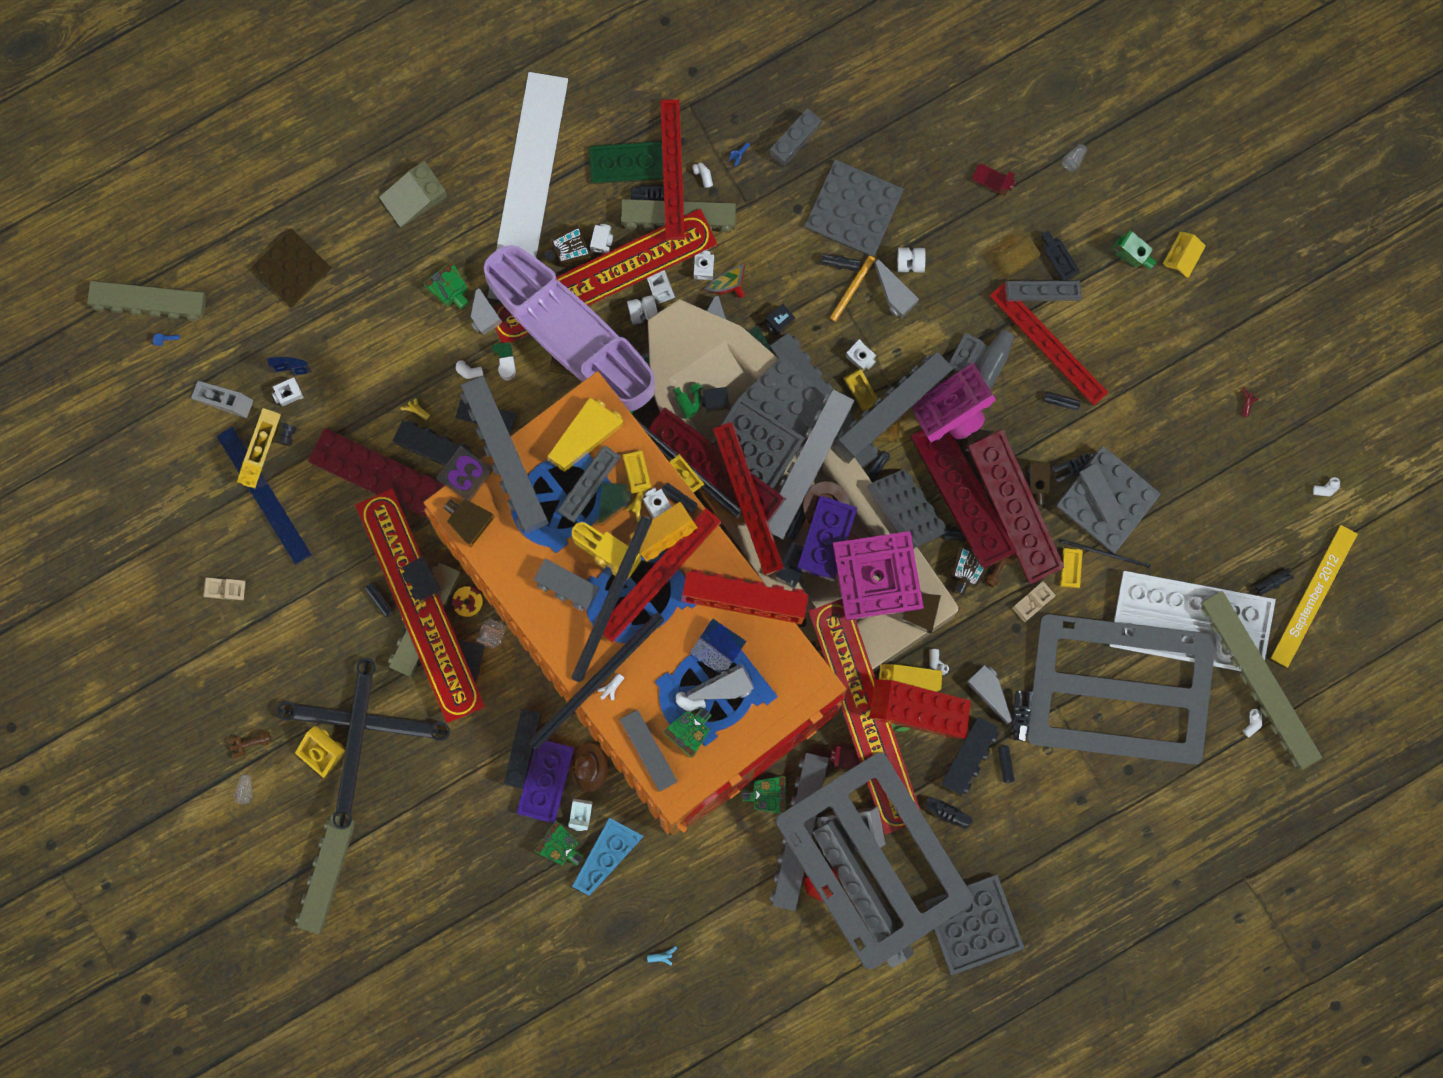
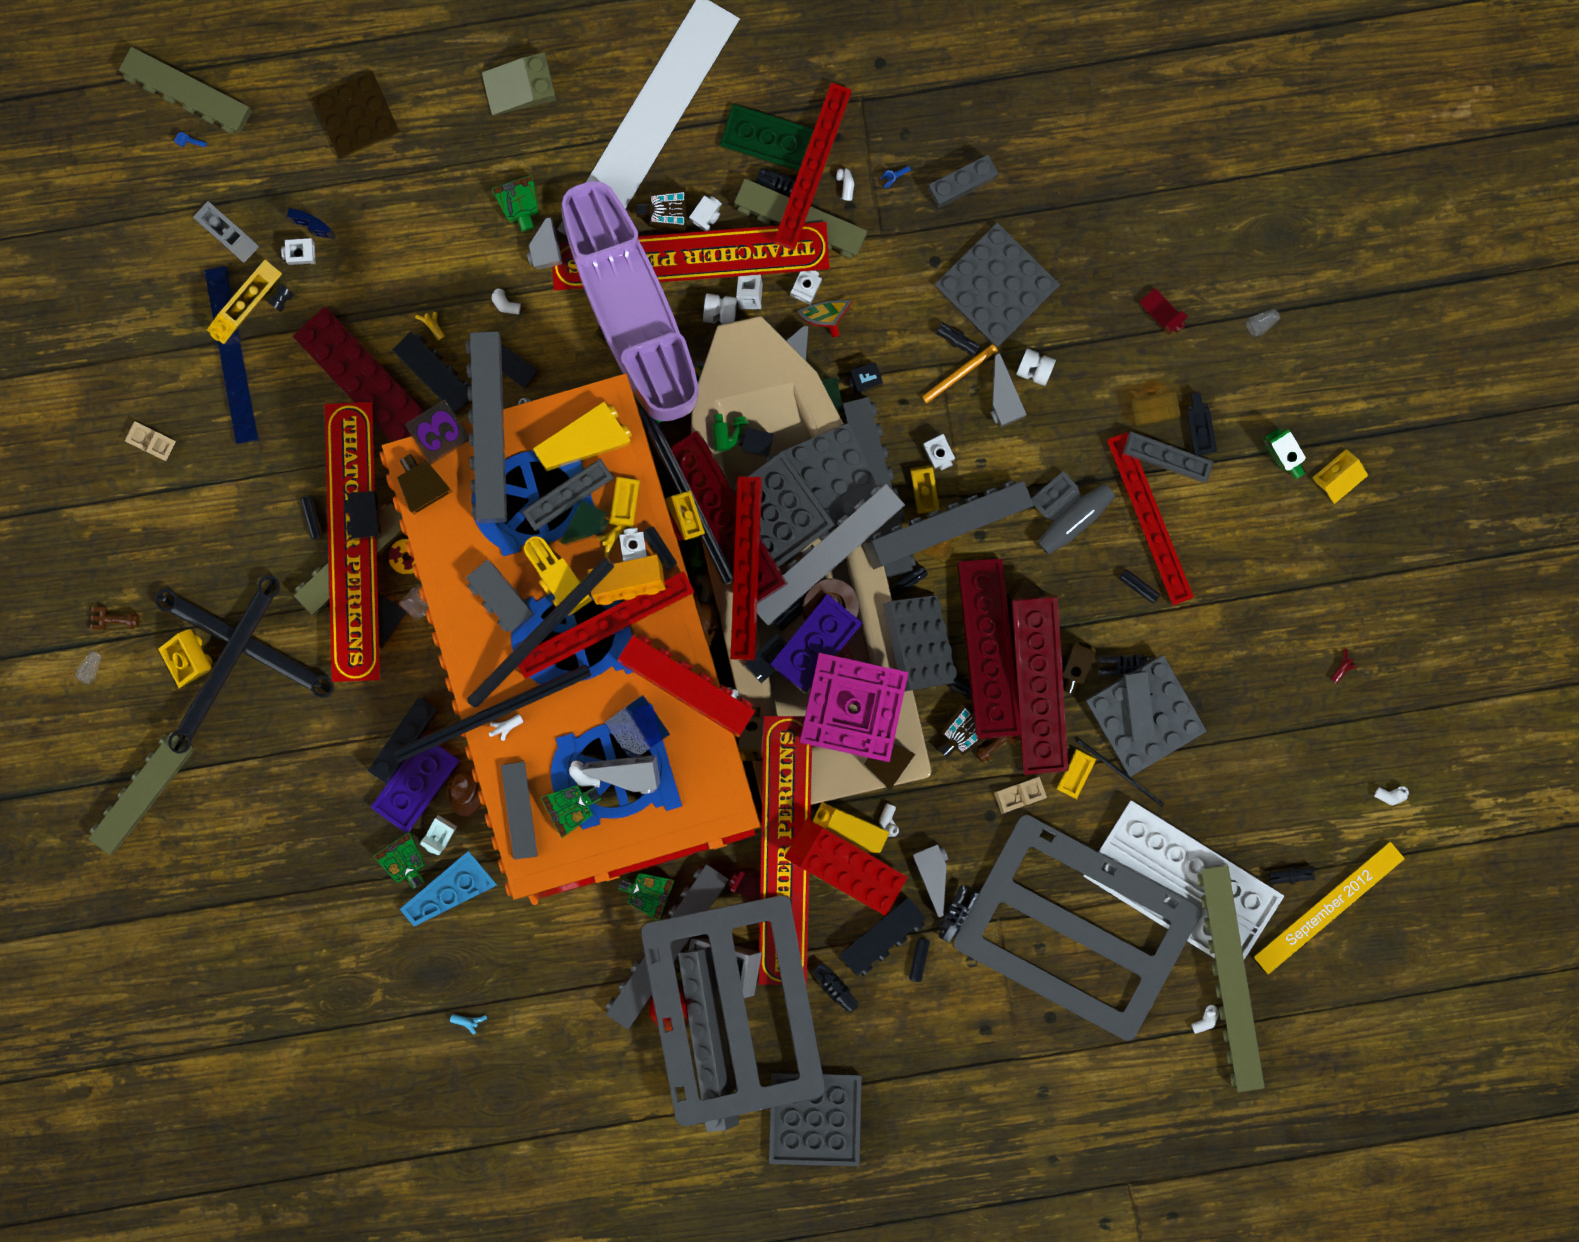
camera: 25 degrees right, 5 degrees up
leg [492,342,516,380] -> none
dark pink piece [911,363,996,442] -> none

